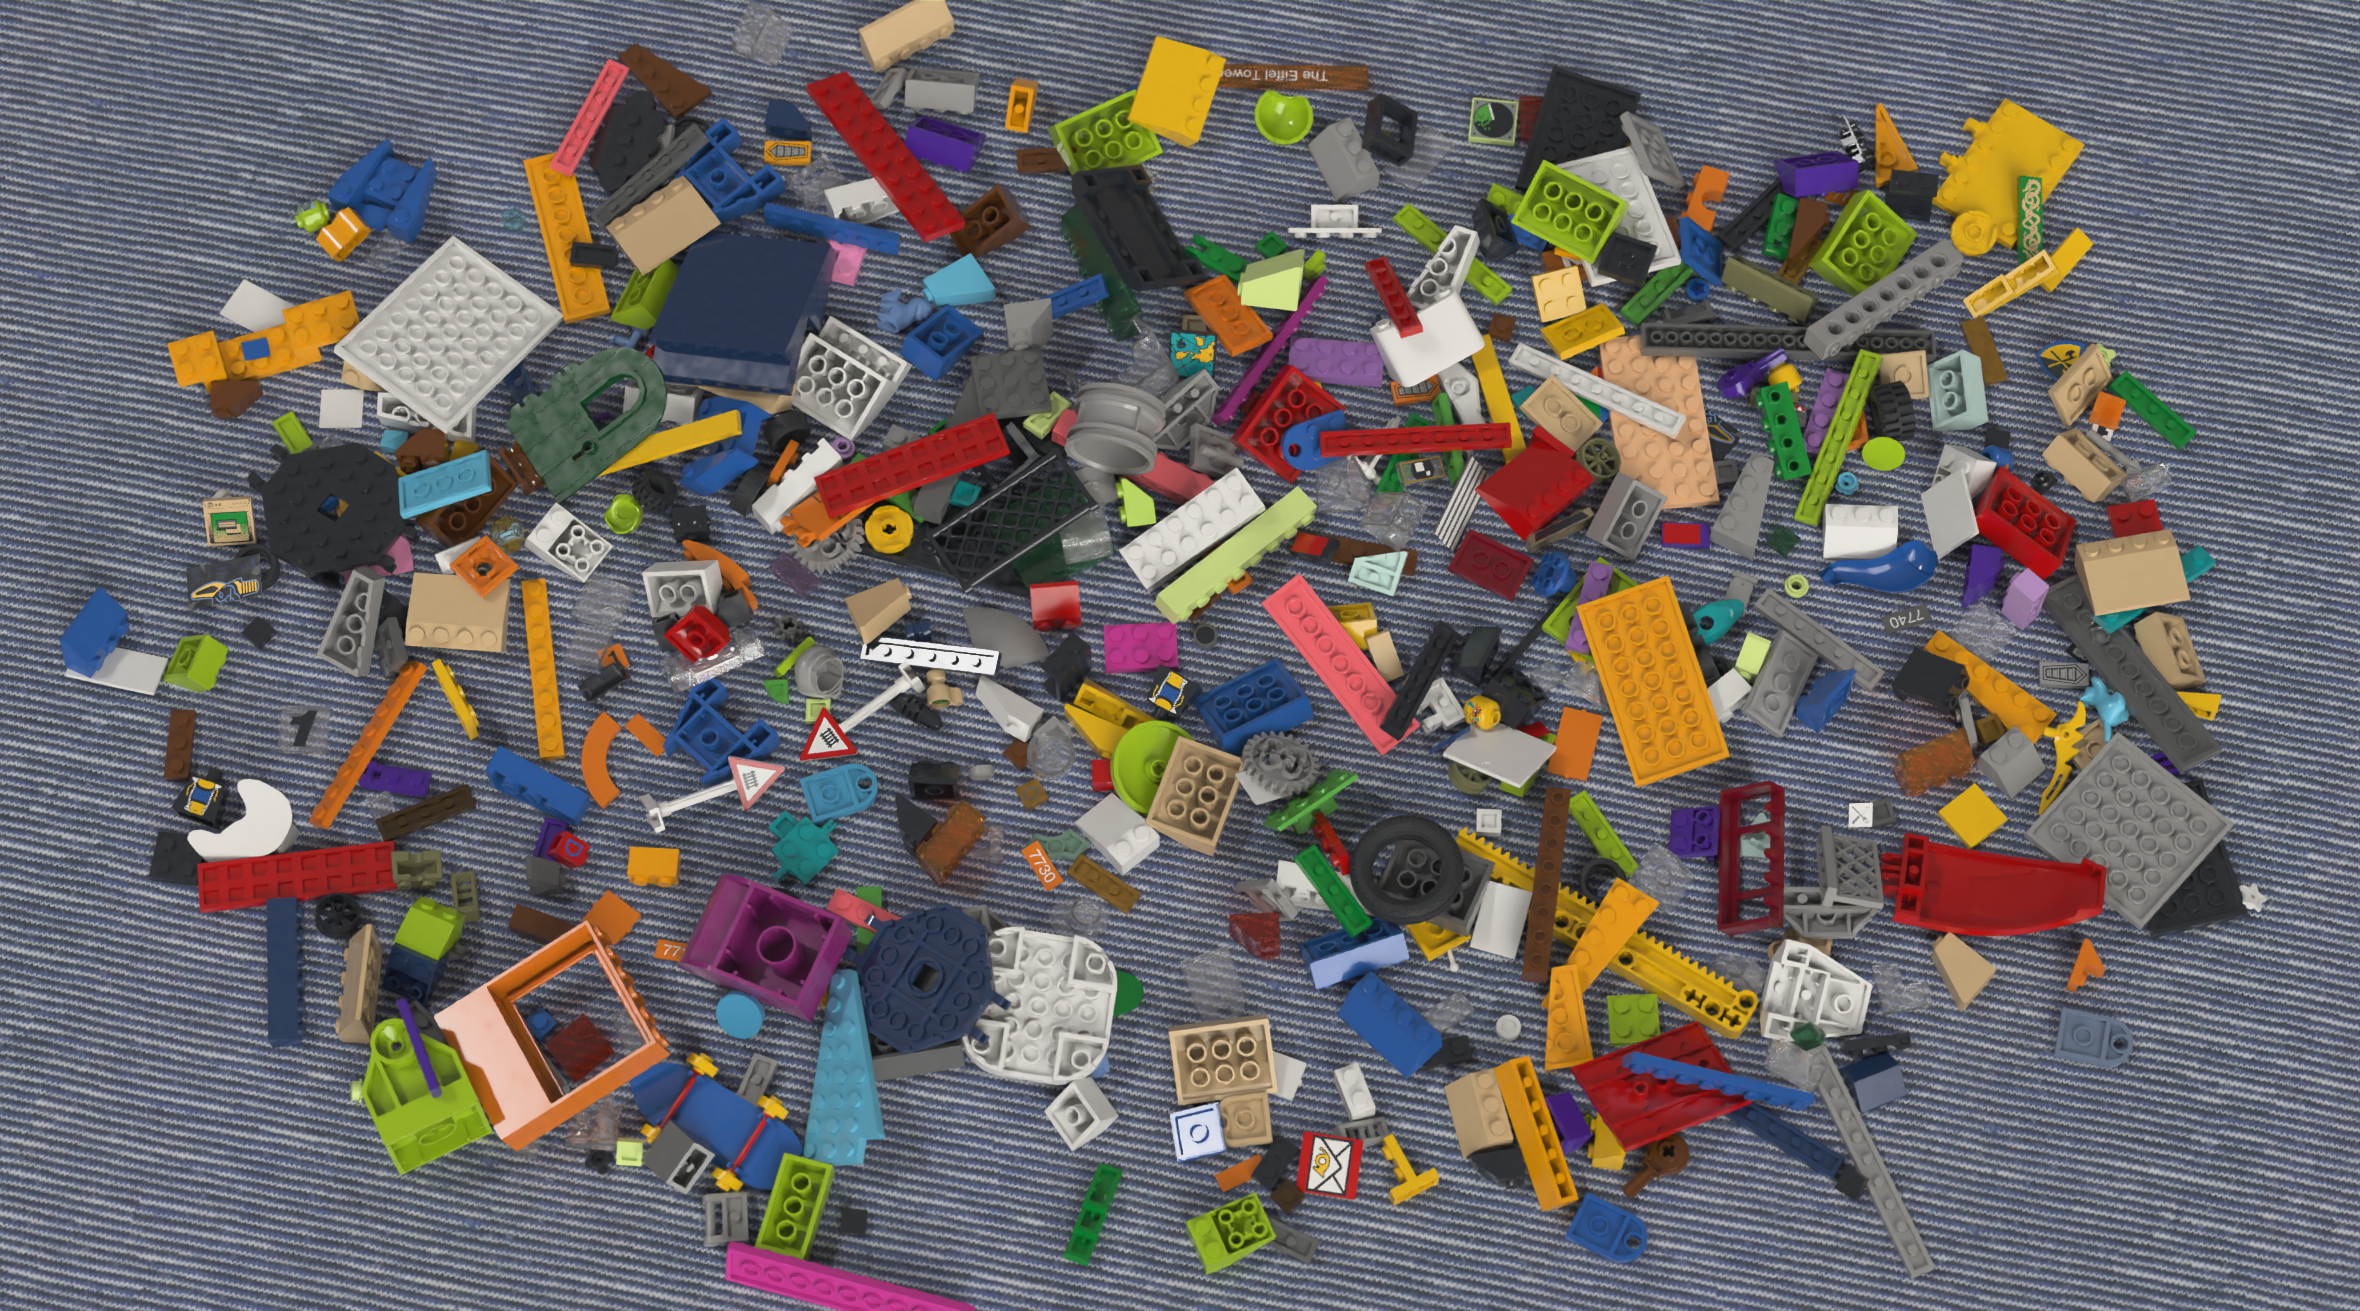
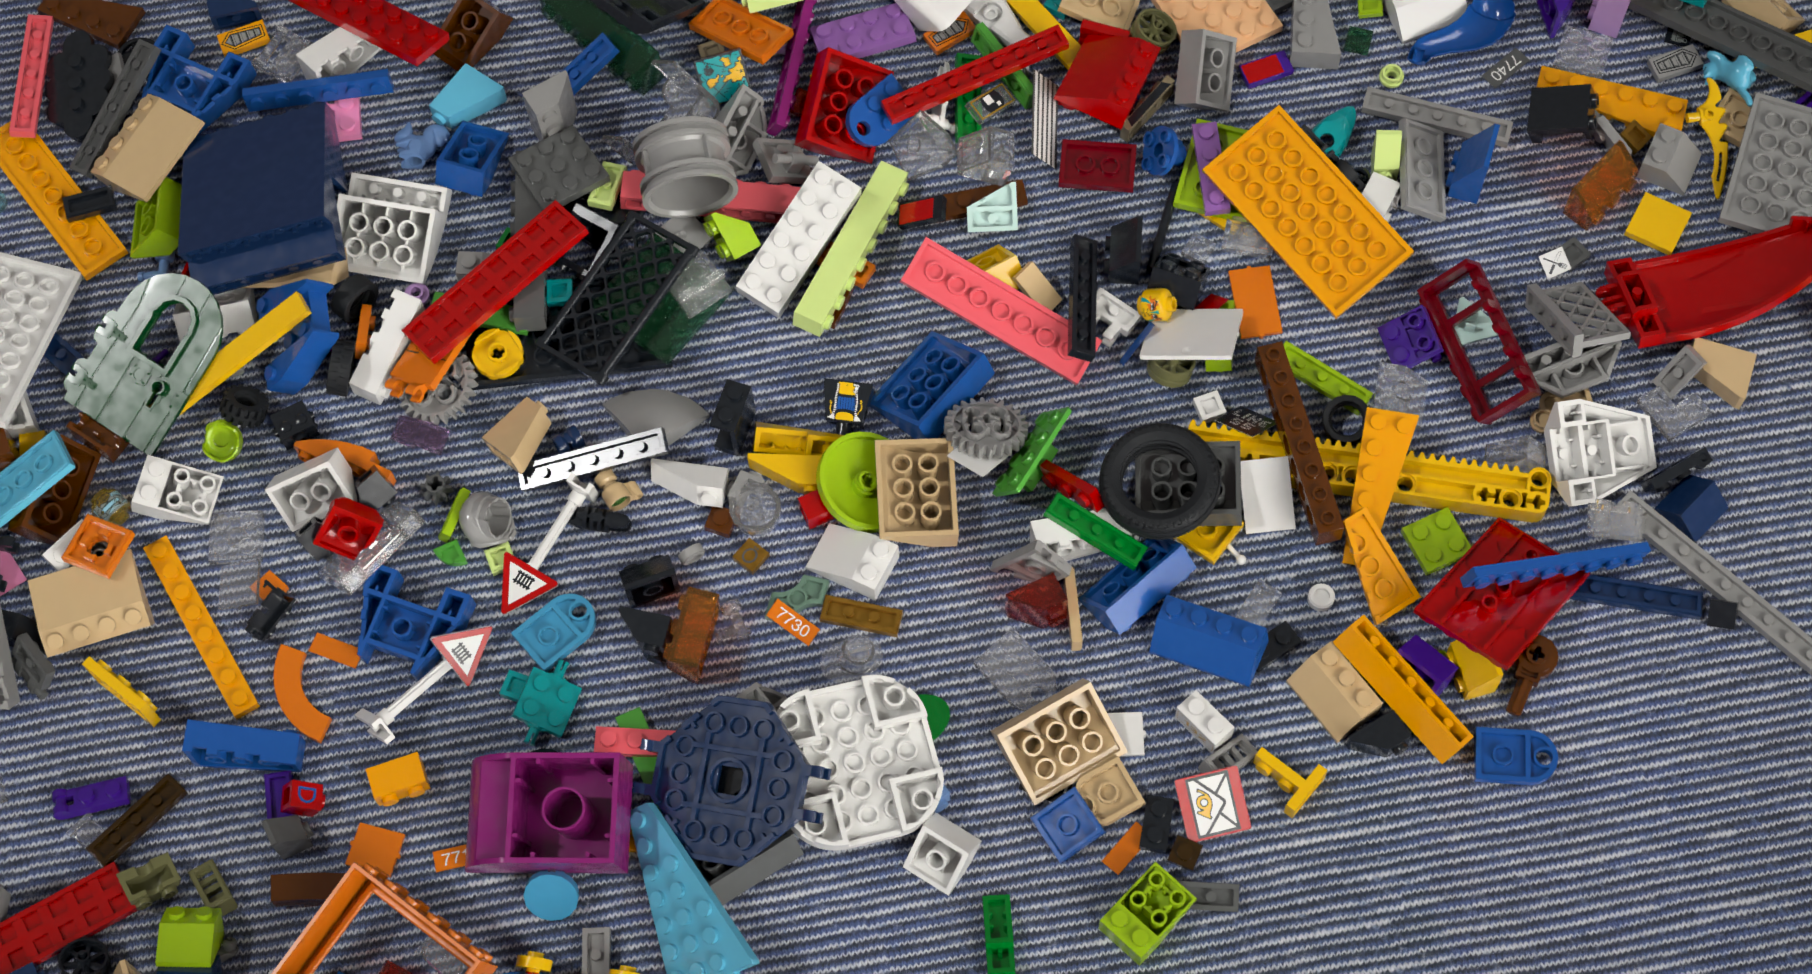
camera: 20 degrees left, 0 degrees up
orange plate [308,661,427,829] -> none
red slope [1030,581,1081,632] -> none
dark pink plate [1104,622,1178,674] -> none
tile [1193,624,1217,649] -> none
light grey piece [1724,570,1758,617] -> none
clear green slope [1789,1021,1826,1052] -> none
none -> tan tile [1063,567,1083,651]
none -> black sticker [1215,406,1275,437]
none -> light grey plate [1652,344,1707,400]

